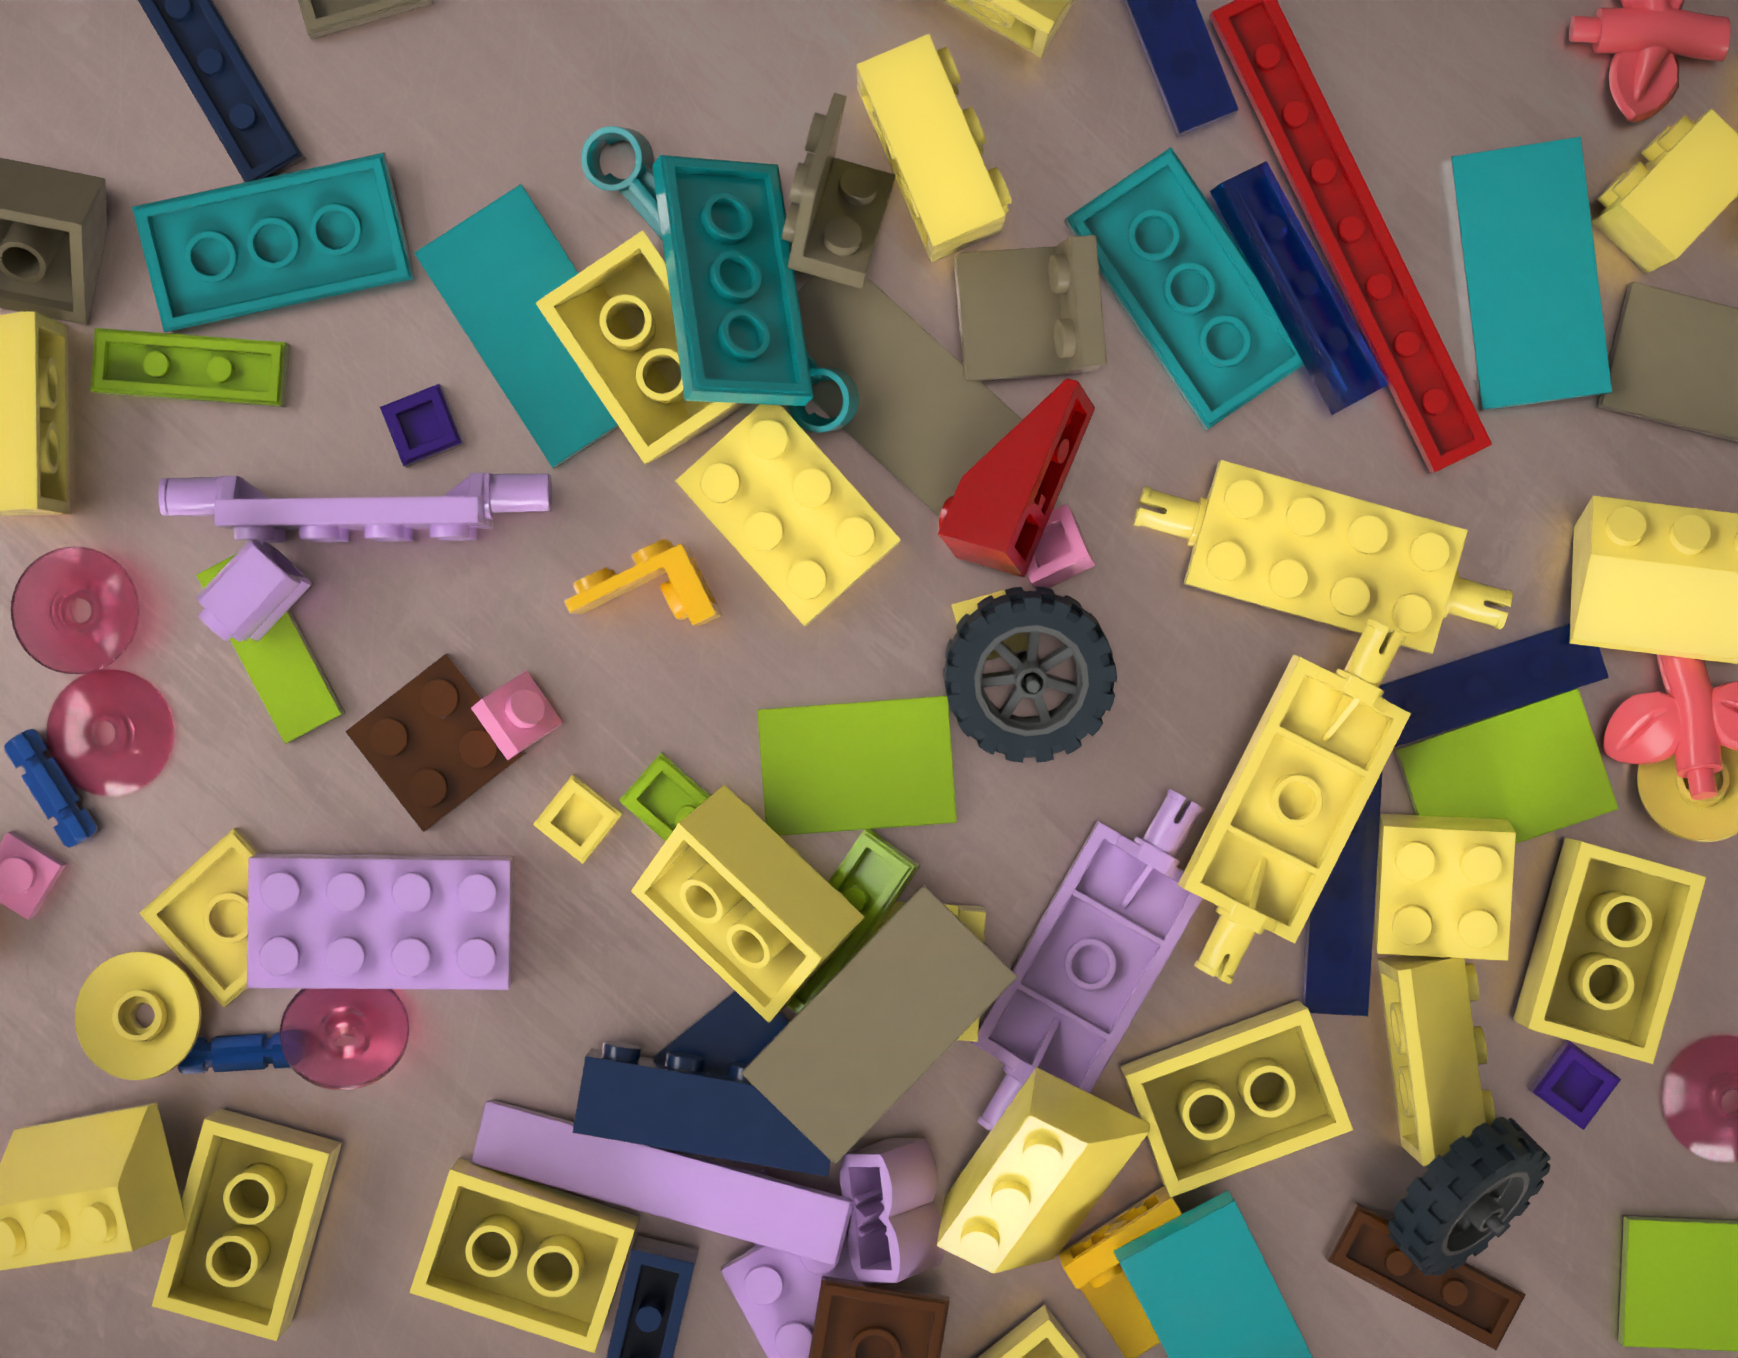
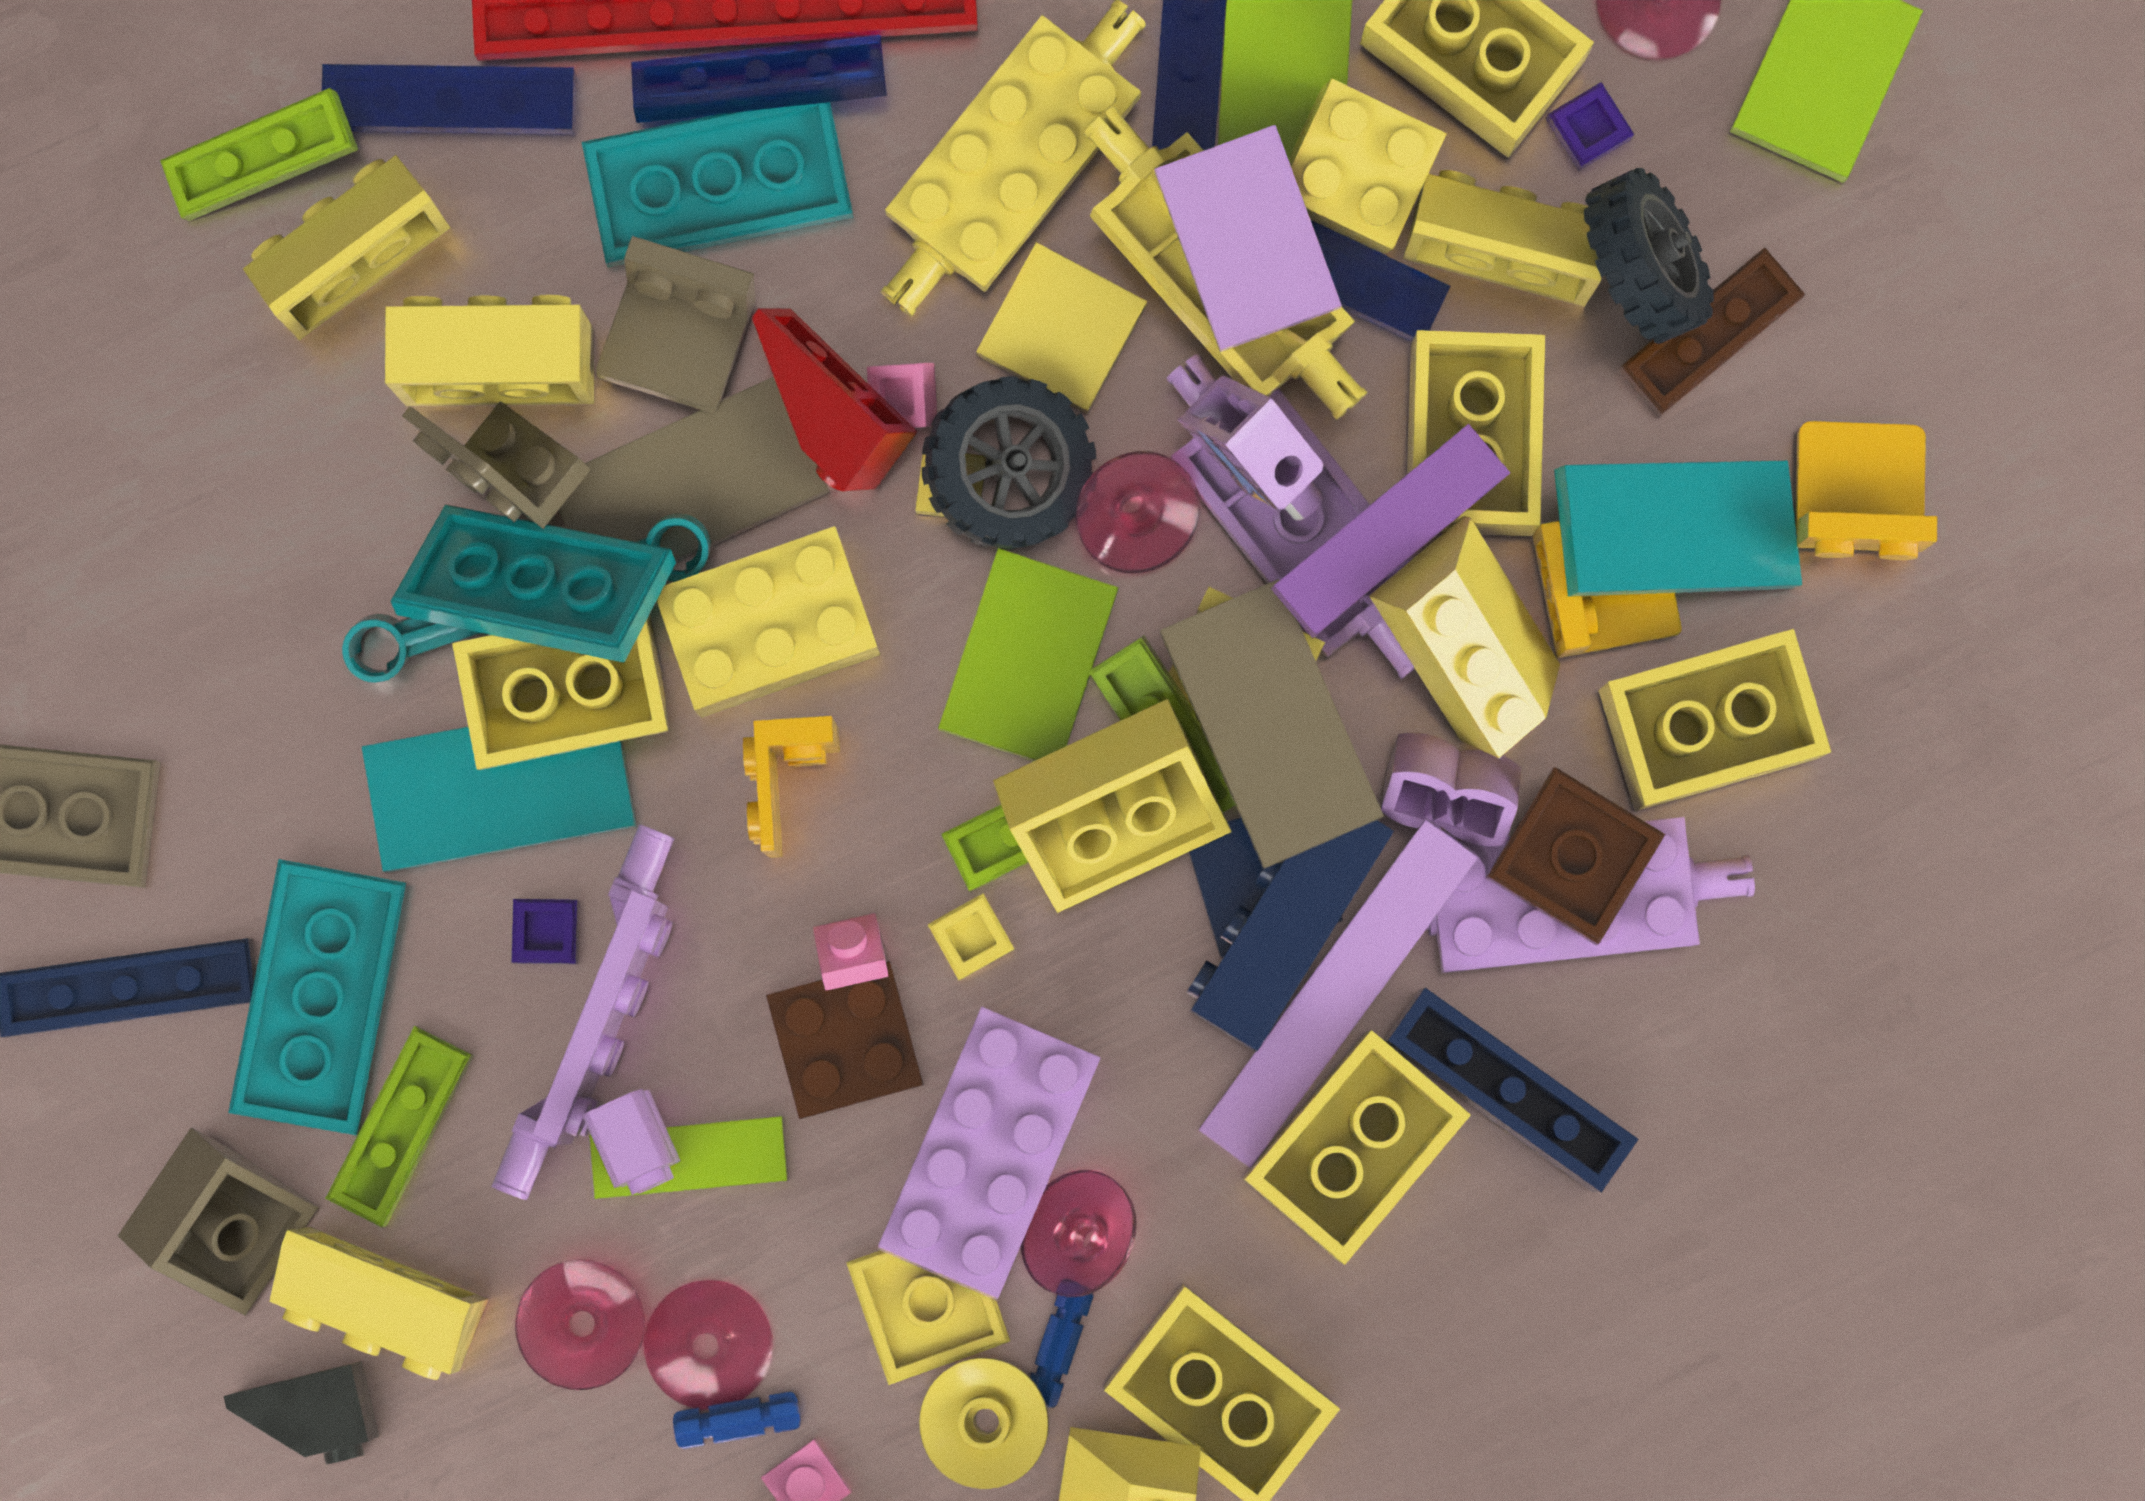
camera: 65 degrees left, 5 degrees down
none -> light yellow tile [976,242,1147,414]
none -> clear pink dish [1075,451,1200,573]
none -> lavender tile [1154,125,1342,352]
none -> lavender torso [1178,375,1324,520]
none -> medium lavender tile [1271,424,1510,638]

